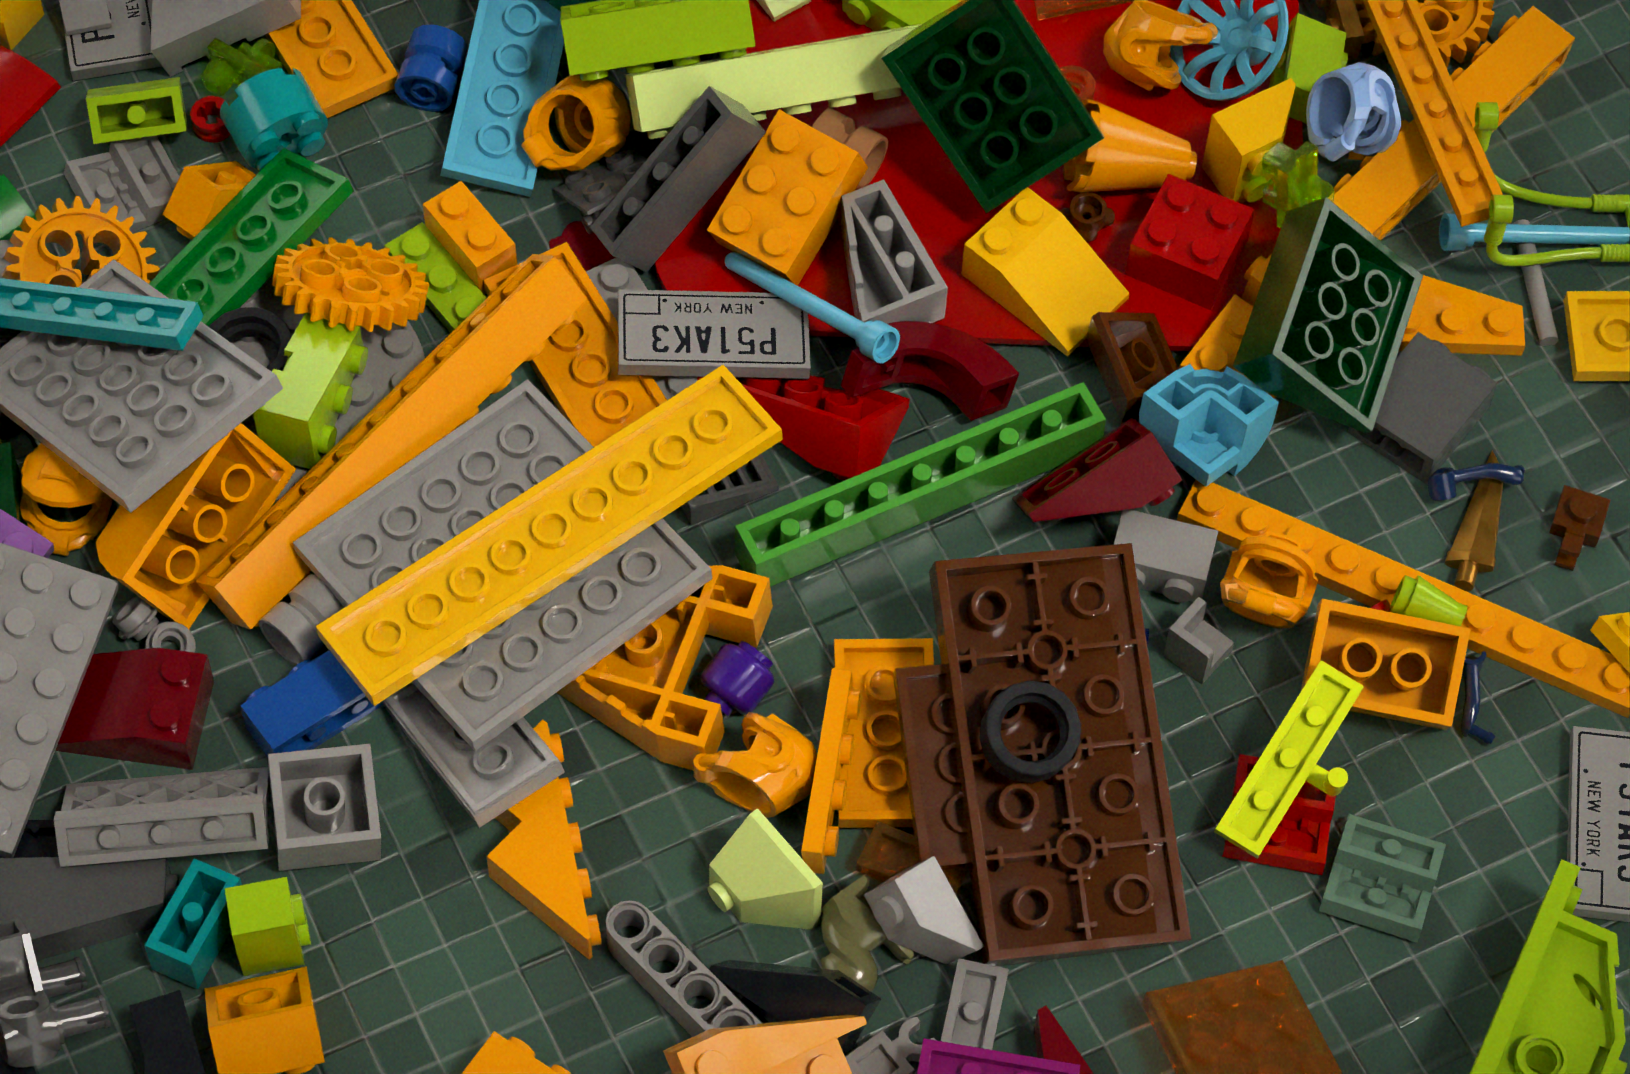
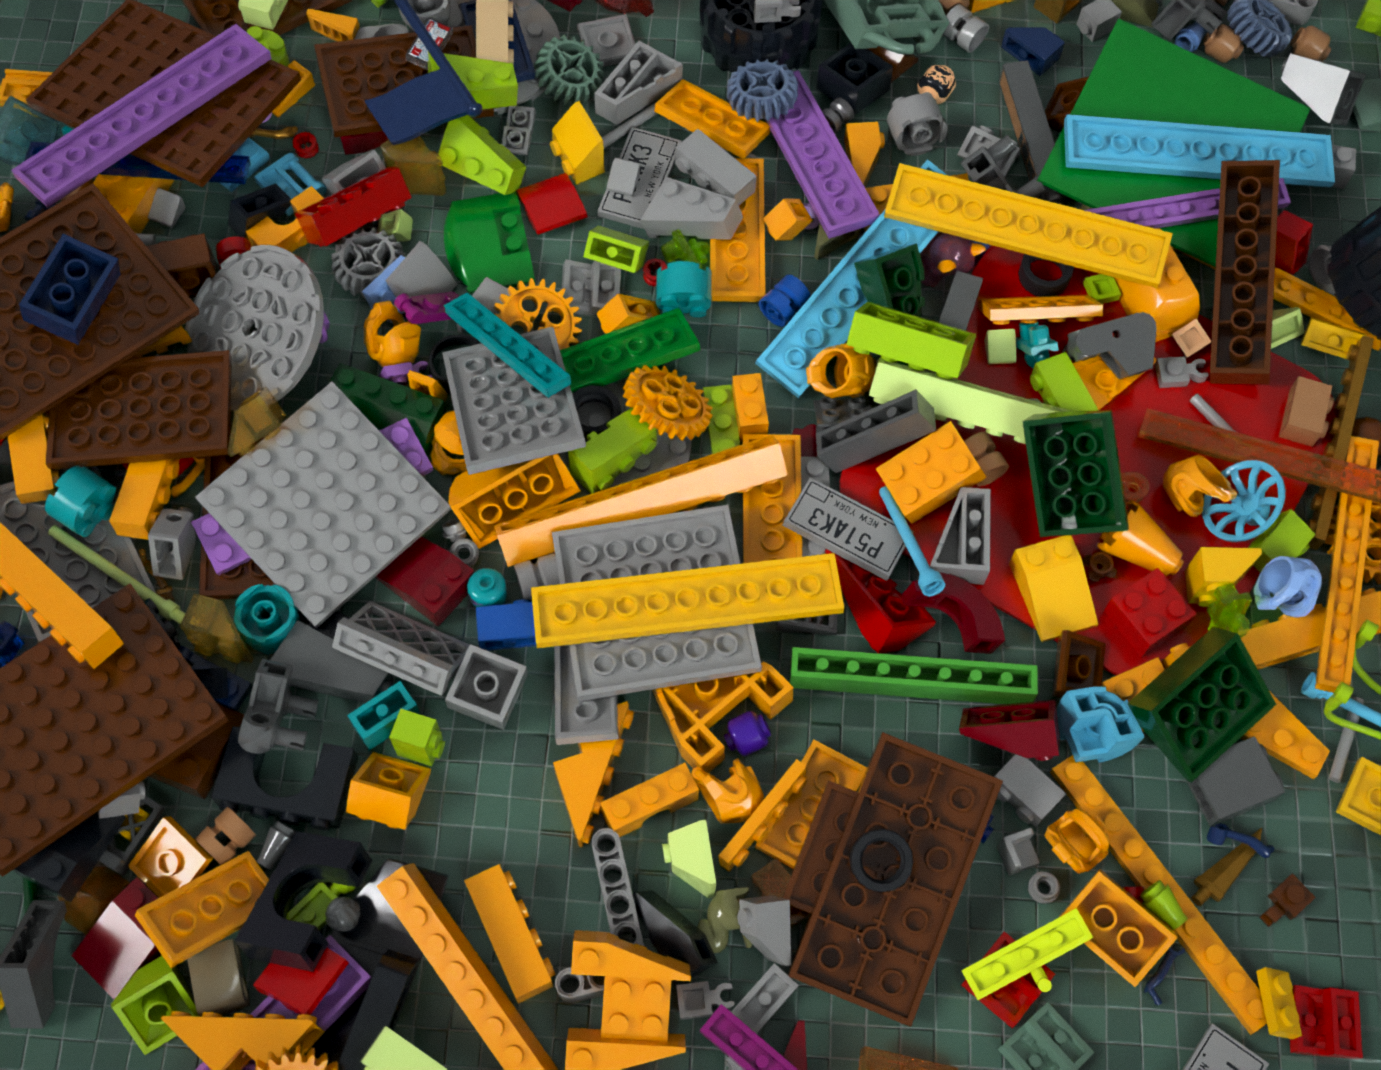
camera: 30 degrees right, 5 degrees up
none -> teal head [467,568,507,607]
none -> light orange arch [600,763,699,838]
none -> light grey plate [1028,872,1060,904]

